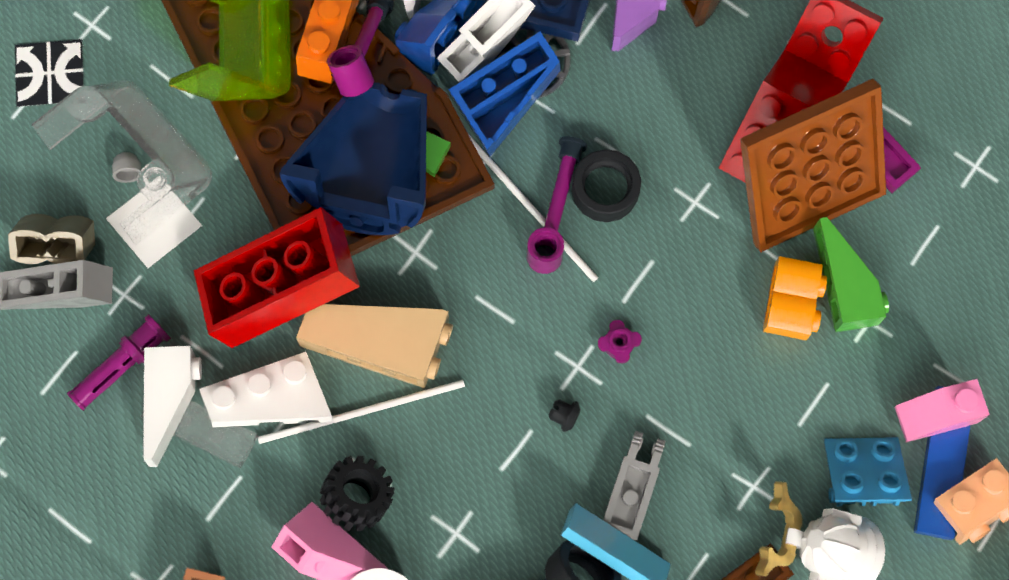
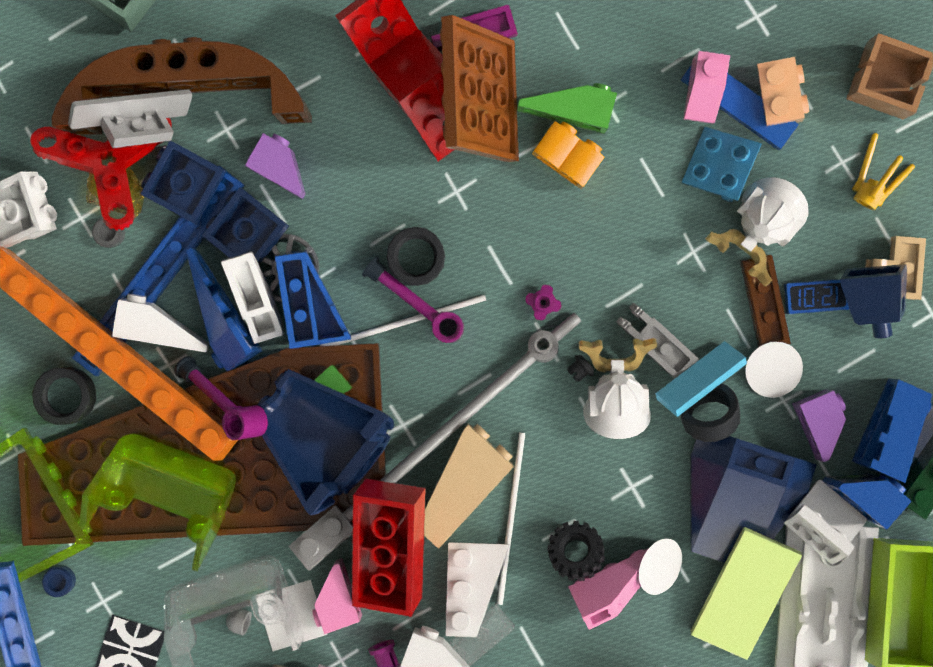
camera: 60 degrees left, 15 degrees up
none -> light grey bar [288,312,581,570]
none -> bright pink slope [312,558,362,634]
none -> white helmet [579,338,657,439]

